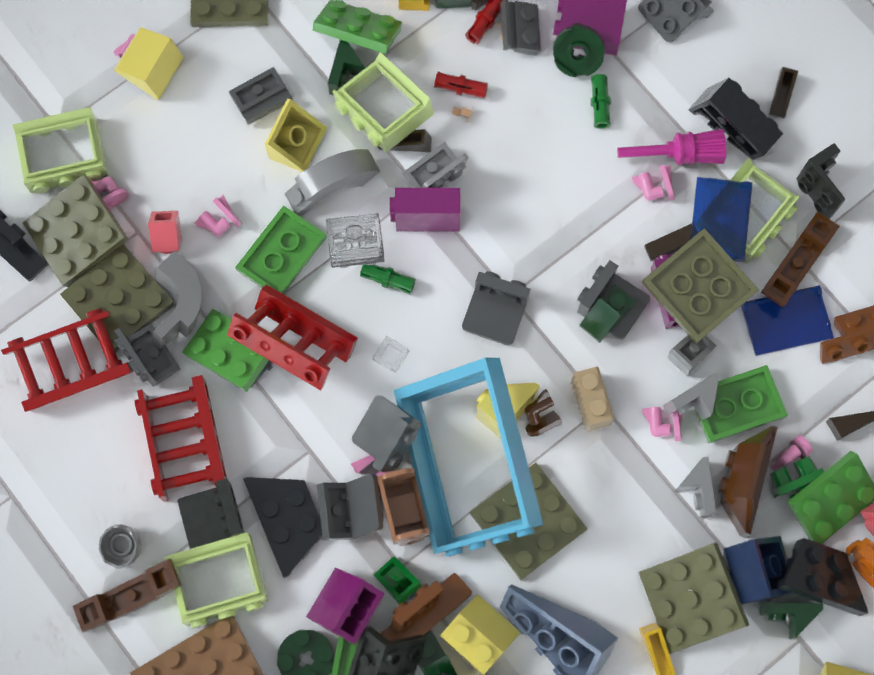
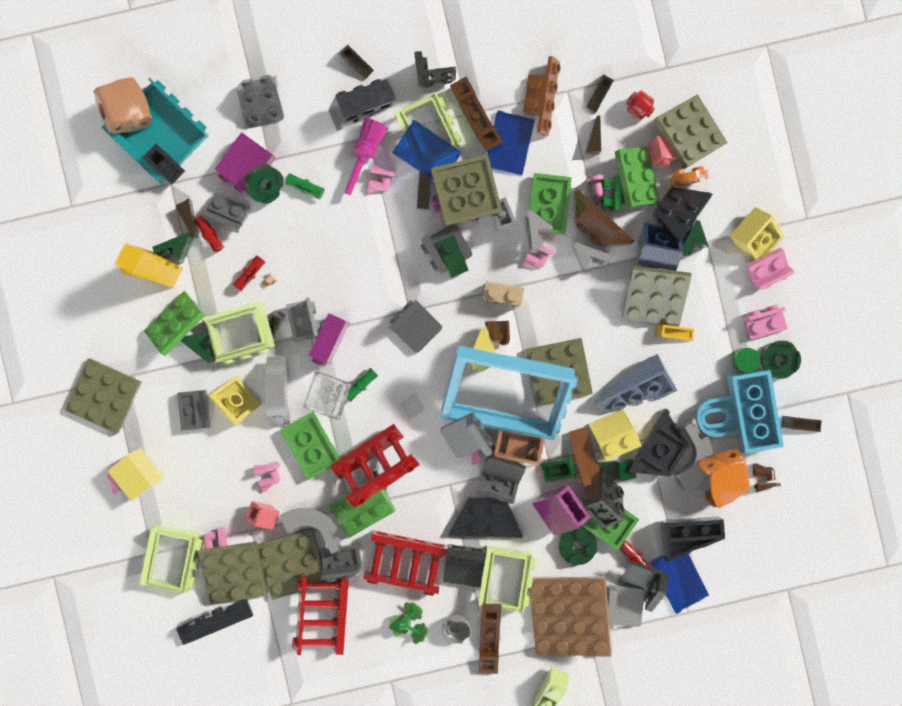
camera: 65 degrees left, 15 degrees up
none -> bright green plant [389,602,429,645]

